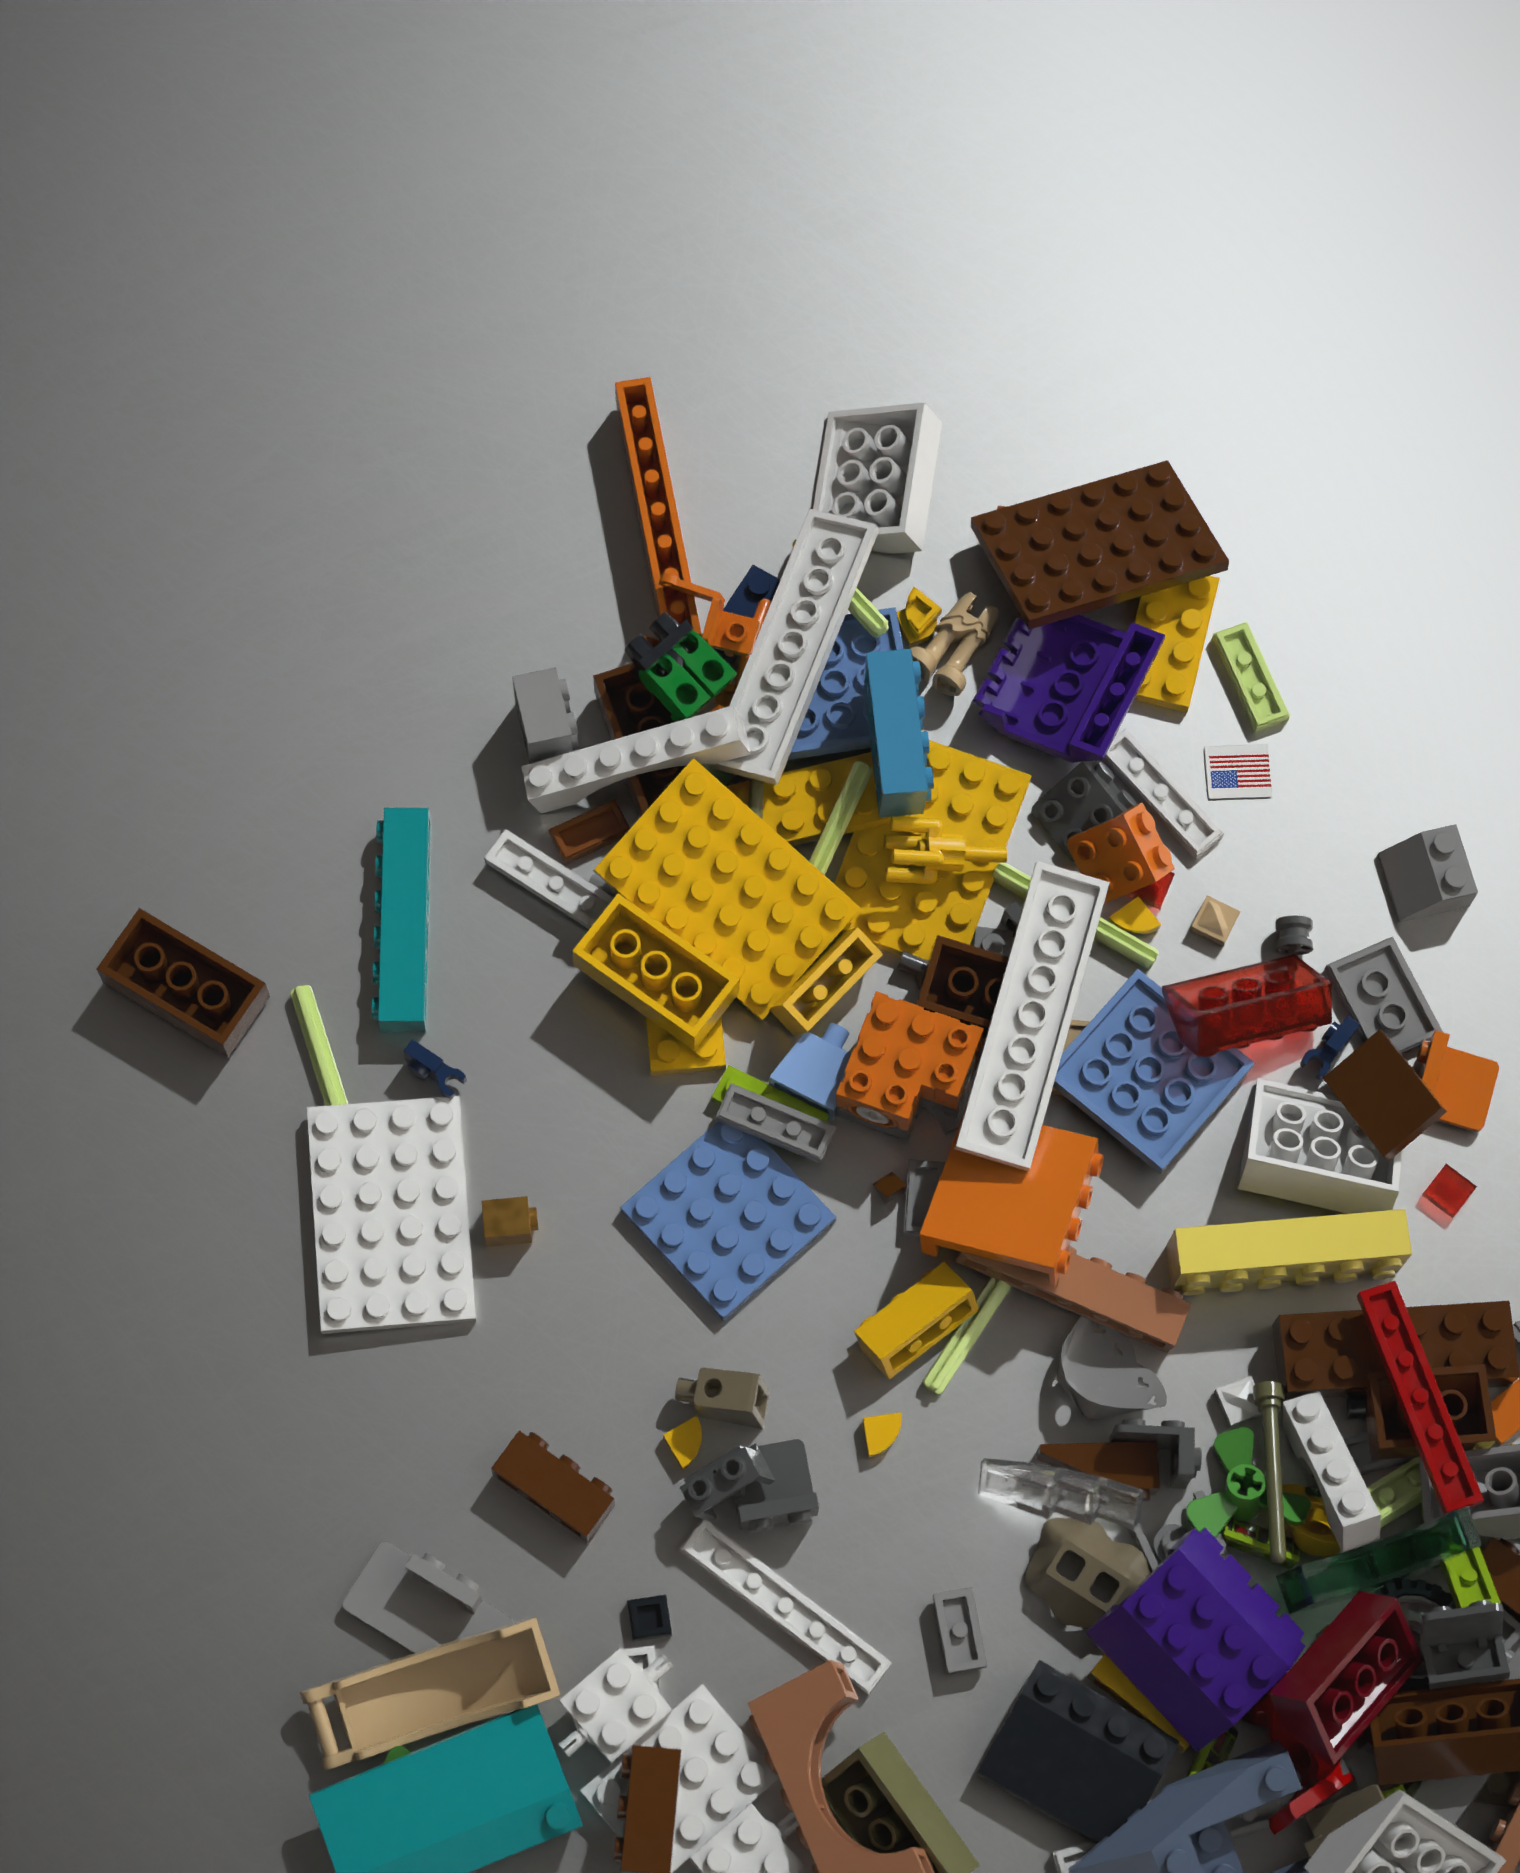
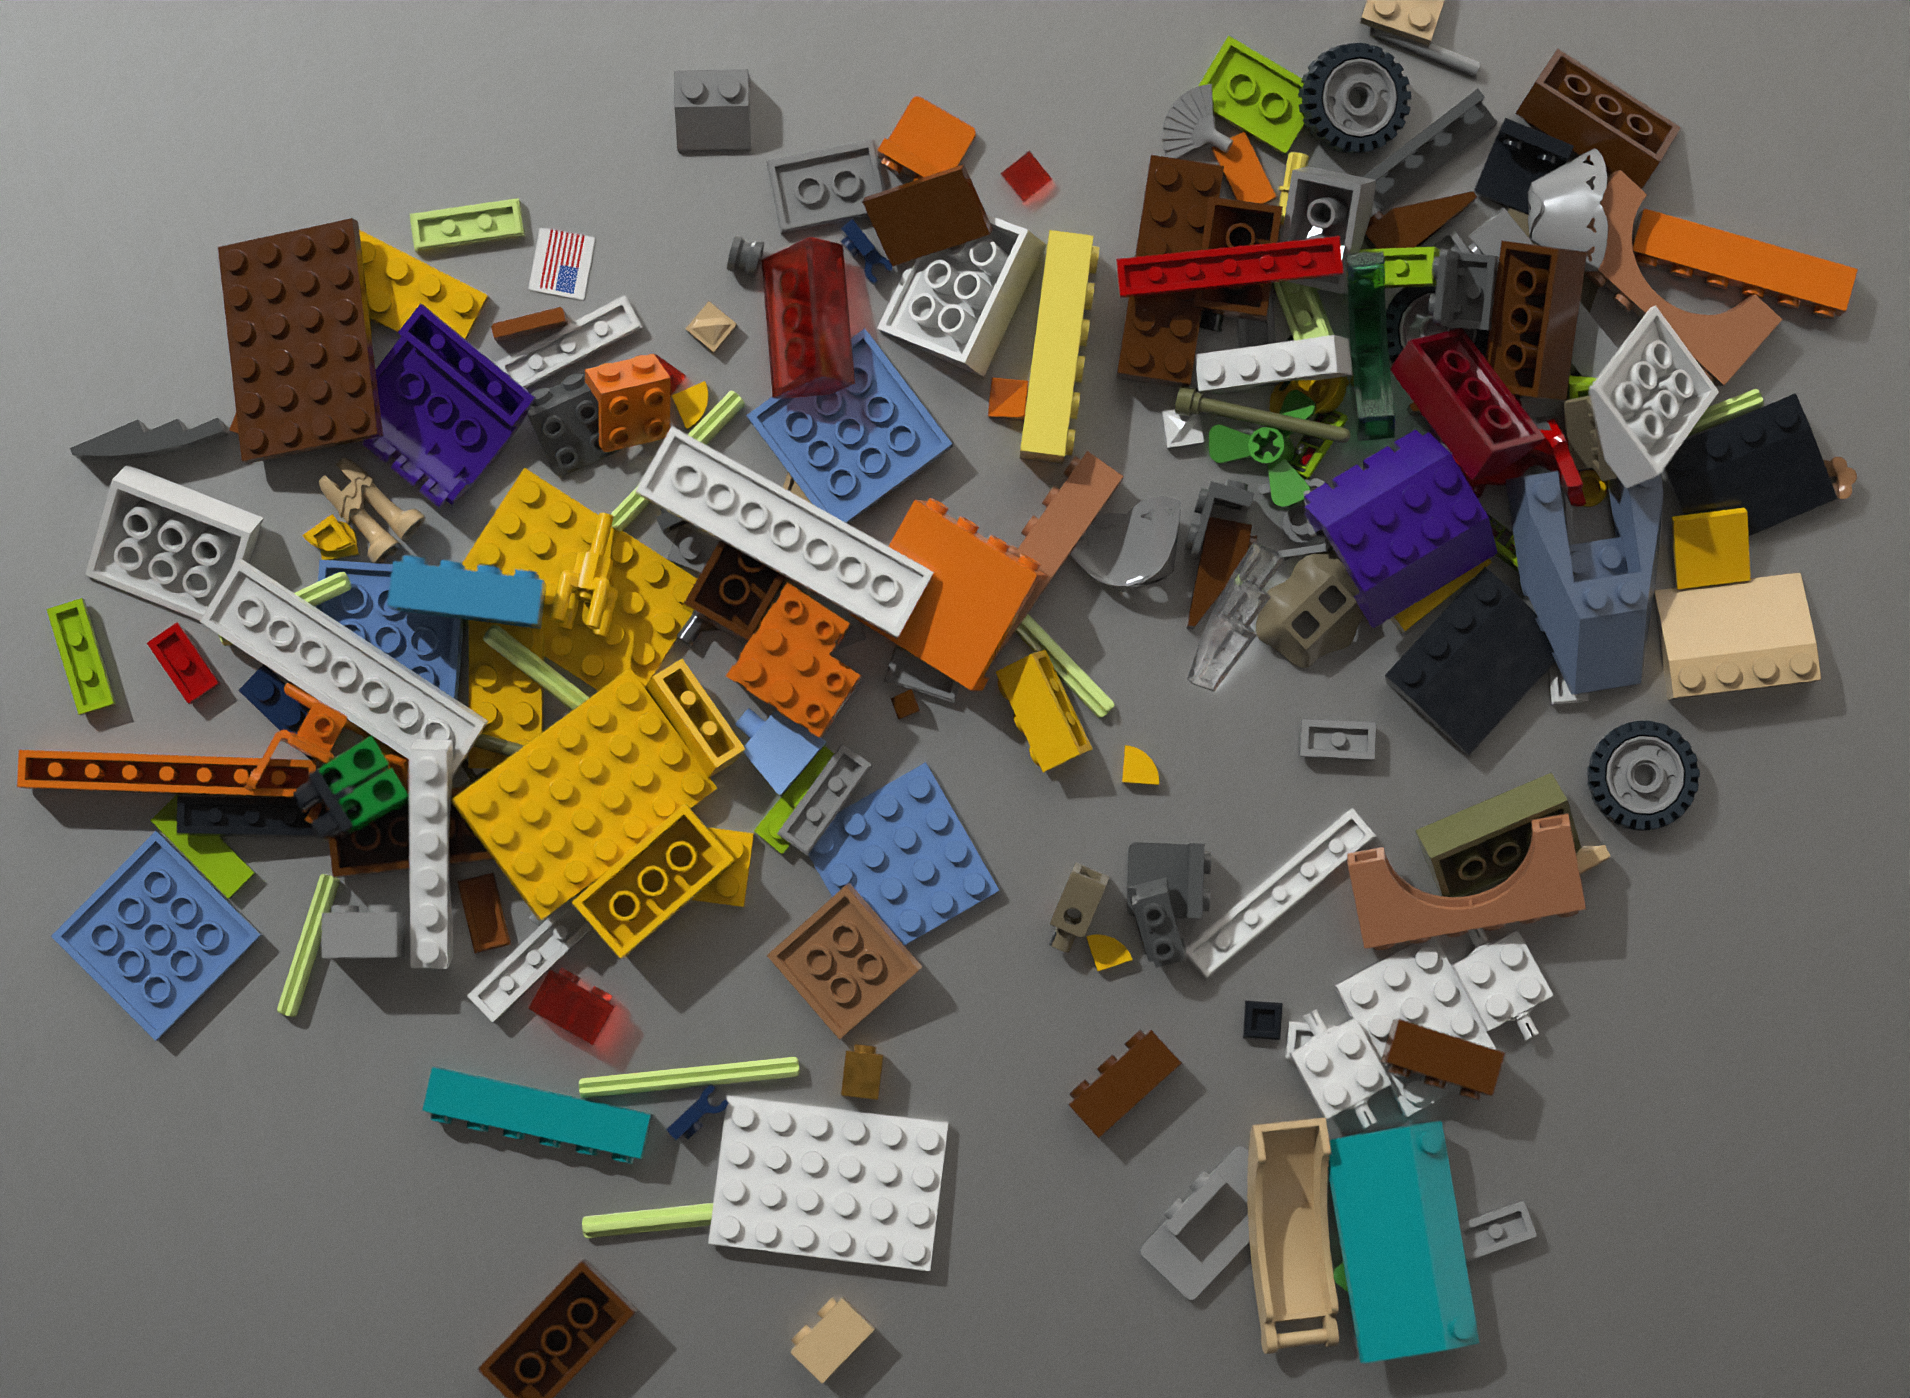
camera: 70 degrees left, 15 degrees up
none -> lime plate [46,598,116,715]
none -> medium blue plate [51,831,262,1041]
none -> dark grey slope [70,418,229,460]
none -> red plate [147,622,221,705]
none -> lime tile [150,794,256,899]
none -> black plate [177,796,326,838]
none -> yellowish green axle [277,874,340,1017]
none -> dark orange tile [491,307,568,343]
none -> clear red brick [528,967,617,1045]
none -> yellowish green axle [579,1057,800,1098]
none -> medium nougat plate [767,883,922,1040]
none -> tan brick [790,1296,875,1383]
none -> orange slope [988,377,1028,420]
none -> yellow tile [1579,470,1607,508]

